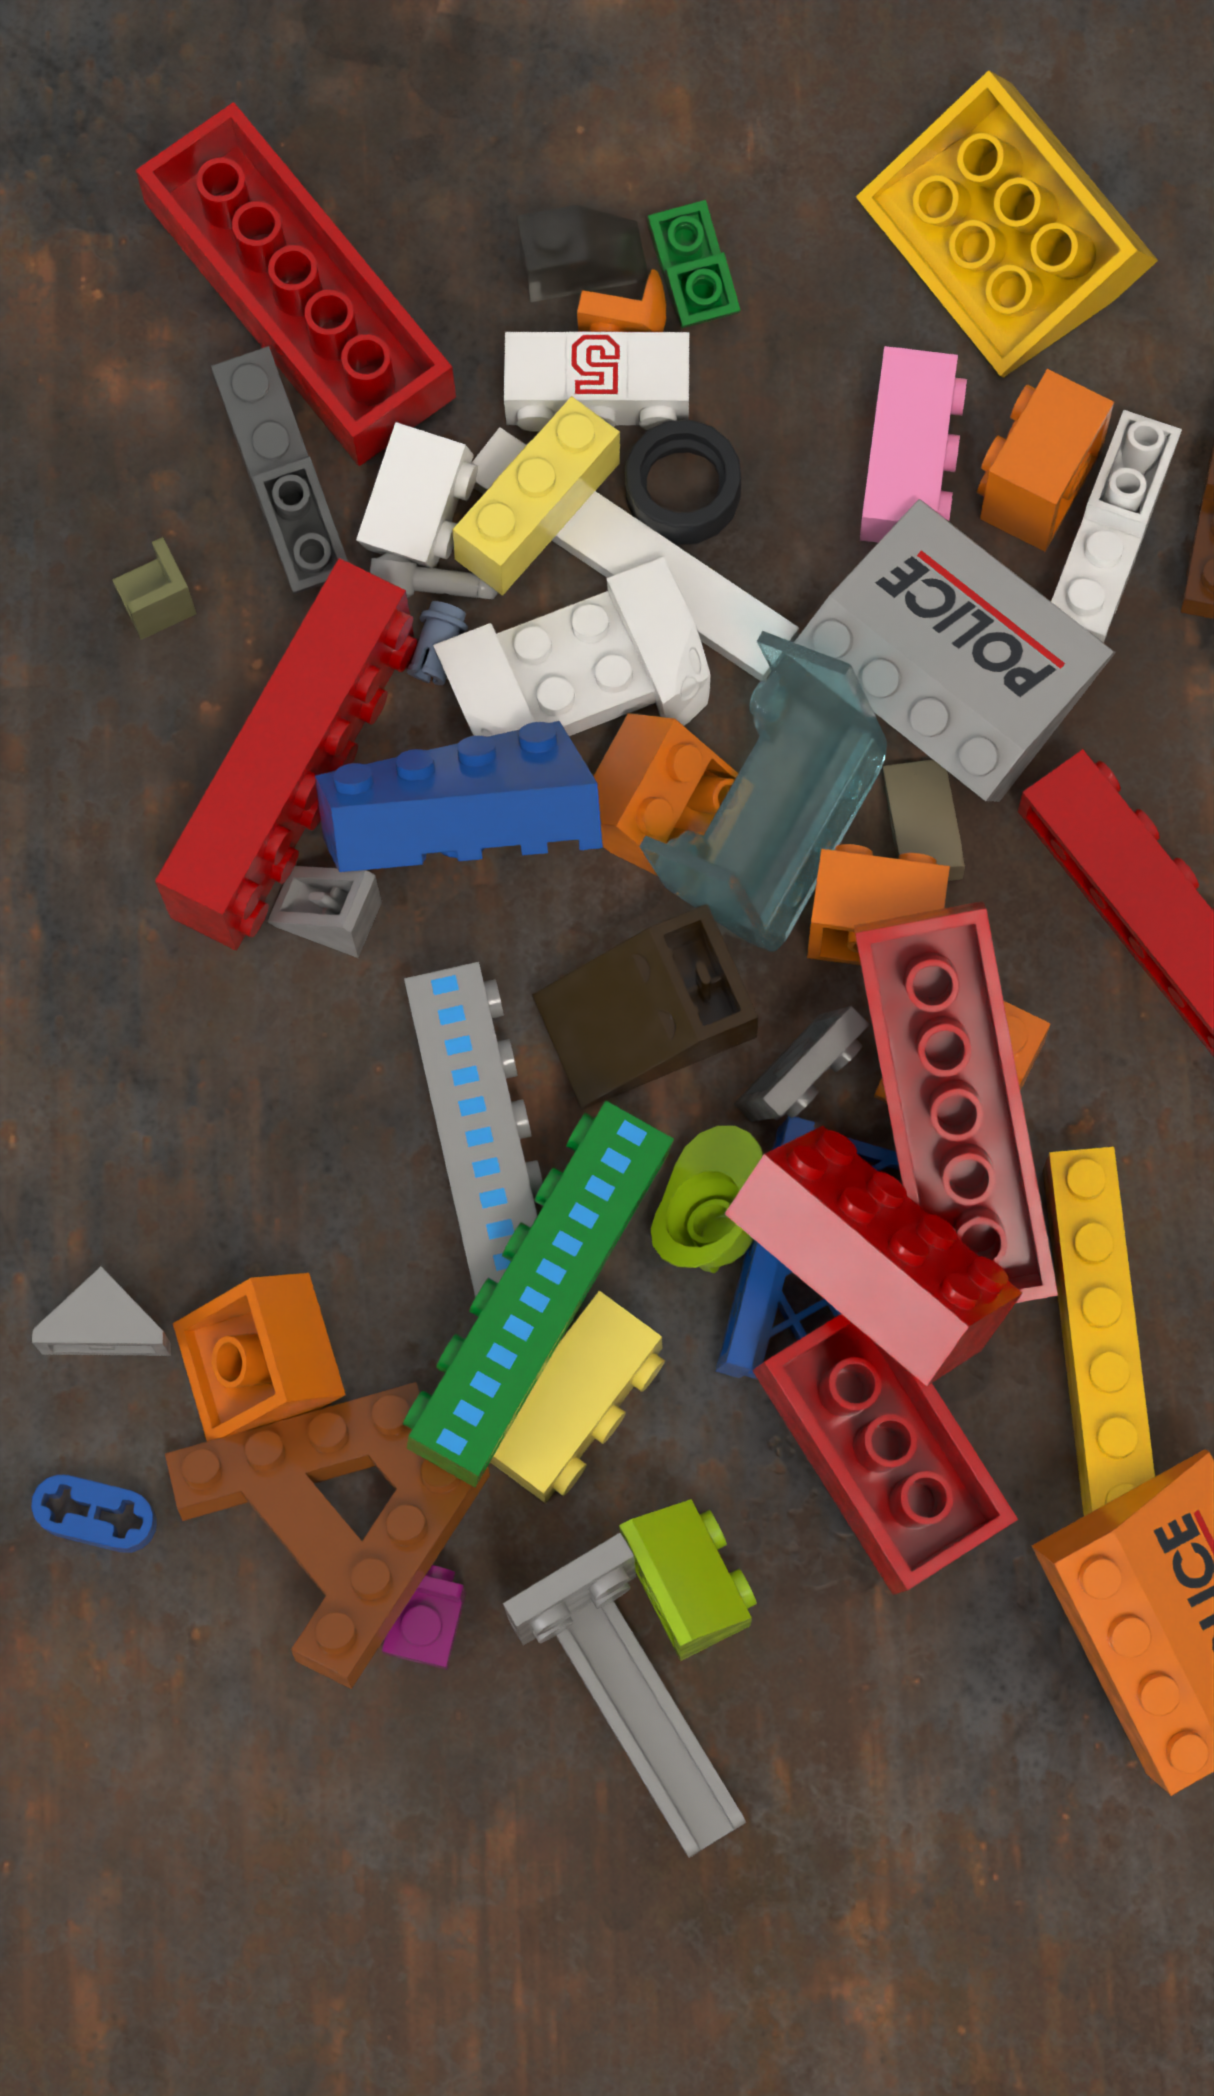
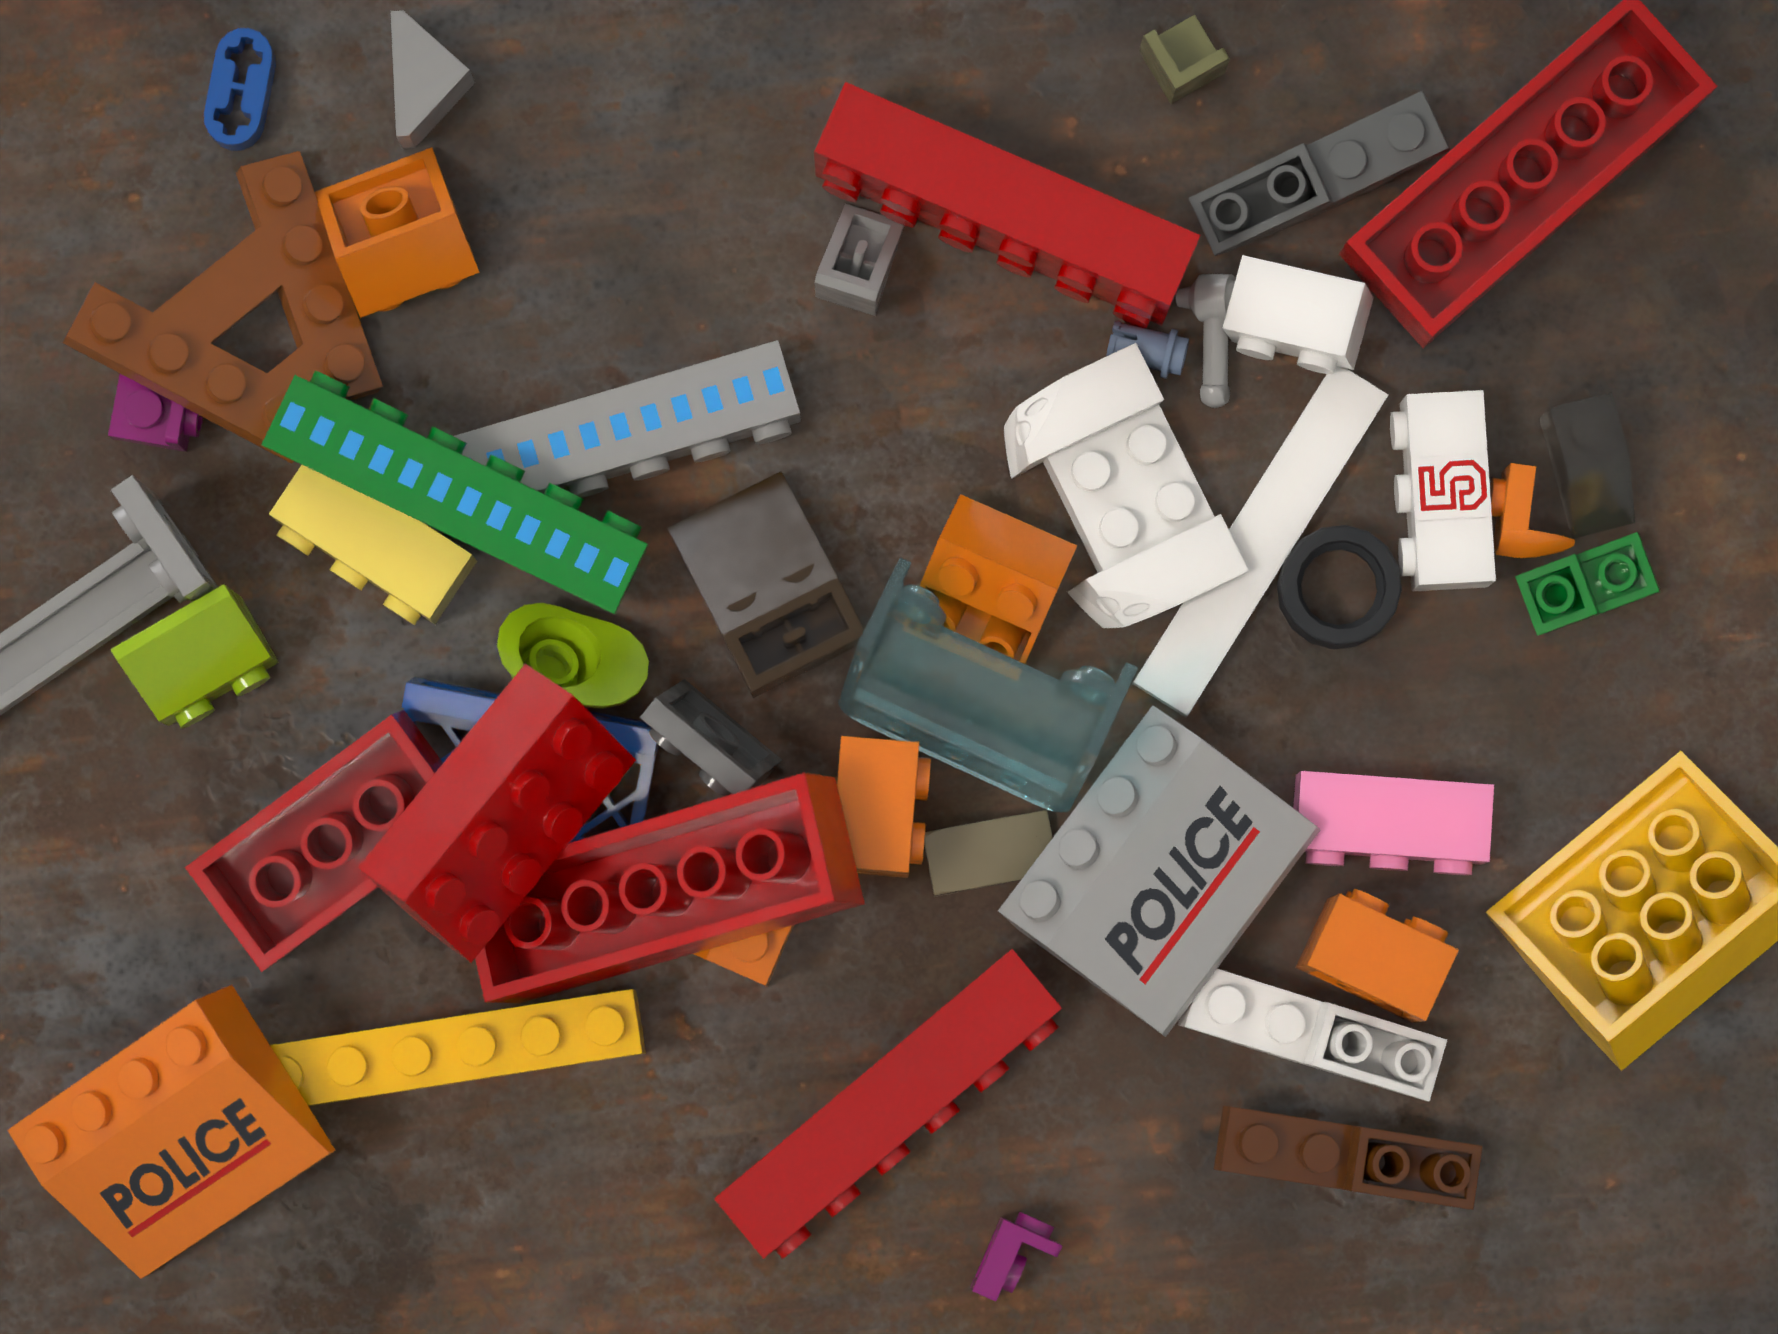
camera: 80 degrees right, 10 degrees up
blue wedge [315,721,603,872] -> none
light yellow brick [452,396,620,596] -> none

